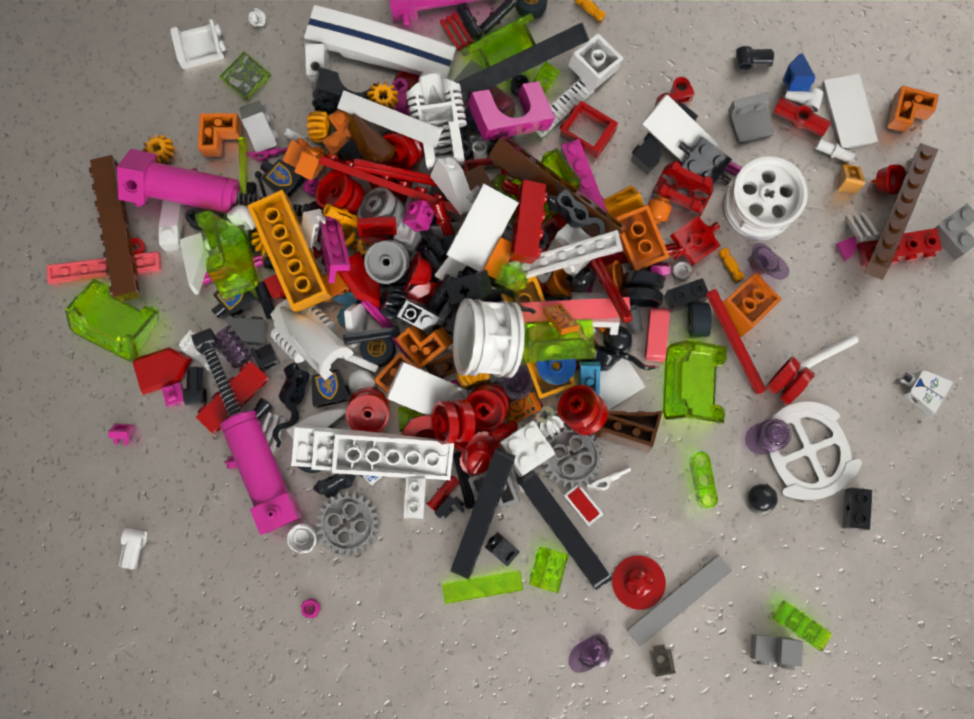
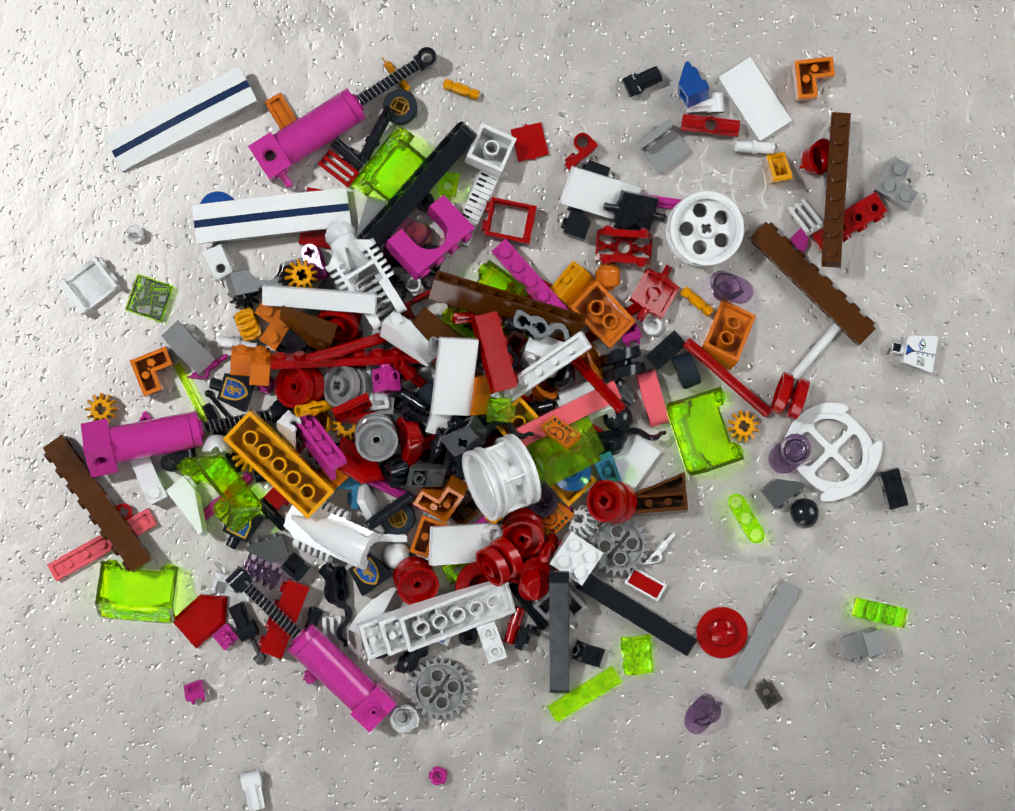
camera: 25 degrees left, 10 degrees up
none -> dark grey hand [250,638,266,665]
none -> black wheel [459,628,478,646]
none -> red piece [510,122,549,162]
none -> light orange gear [727,410,760,442]
none -> reddish brown brick [748,222,876,346]
none -> dark grey slope [760,479,806,509]

